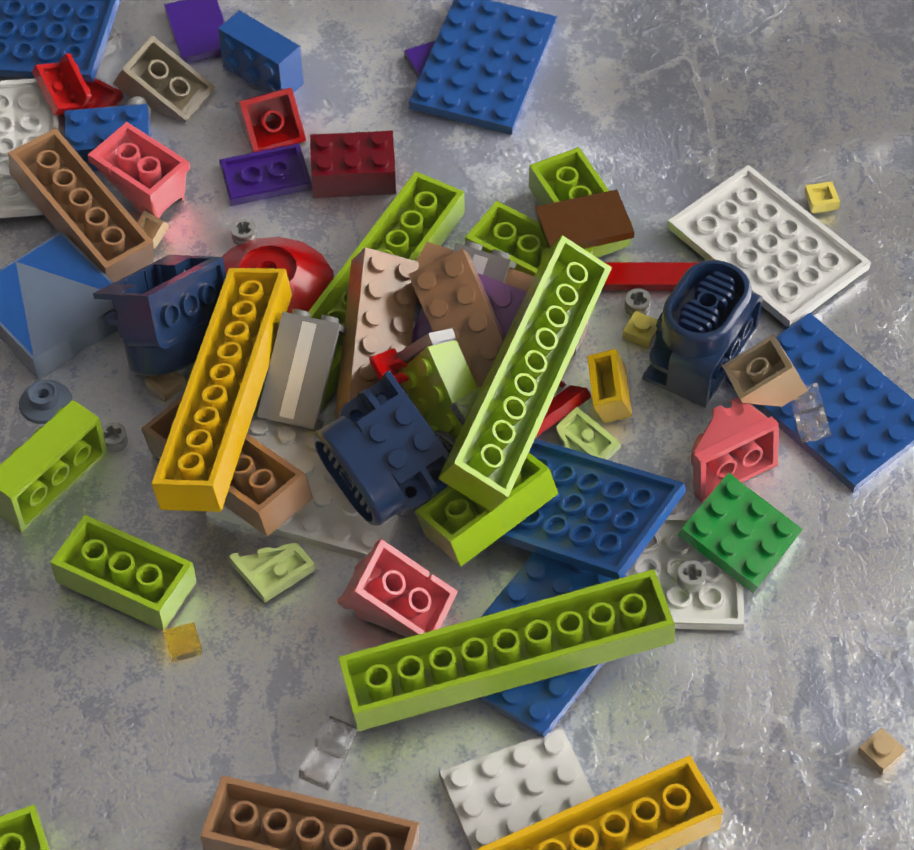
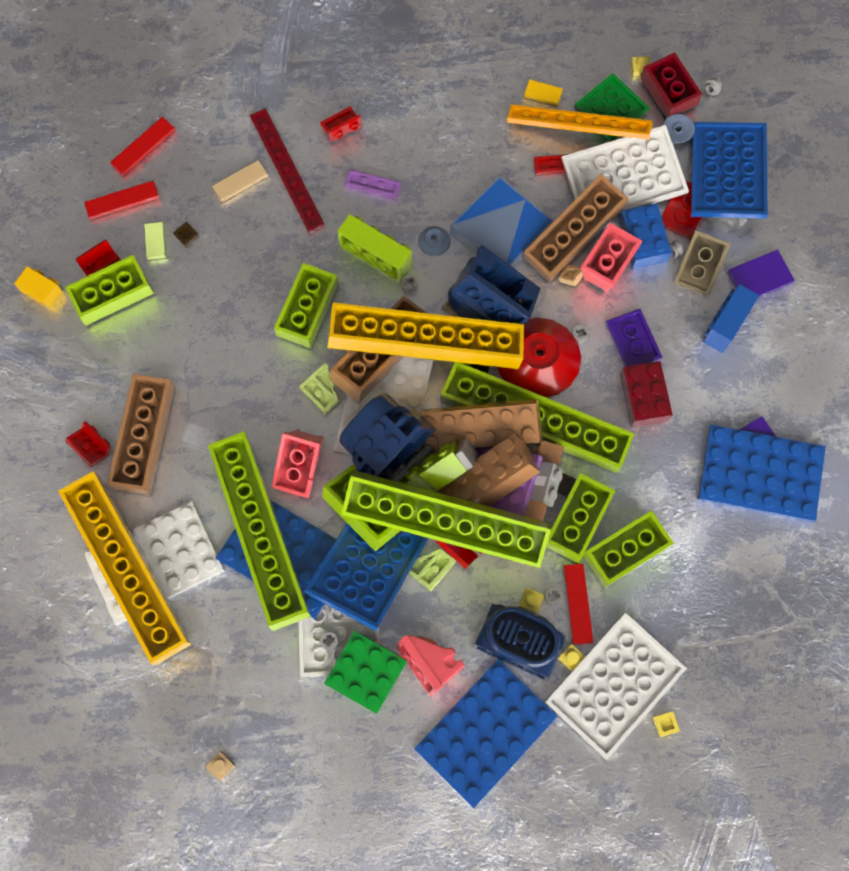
camera: 85 degrees right, 20 degrees up
red bracket [32,53,91,116] -> none
clear yellow tile [163,622,203,663] -> none
red slope [235,87,307,153] -> none
light grey panel [257,309,346,432] -> none
red piece [369,348,409,384] -> none
reddish brown tile [535,190,635,250] -> none
yellow brick [587,349,633,423] -> none
tan slope [722,334,808,407] -> none
clear slope [791,383,831,443] -> none

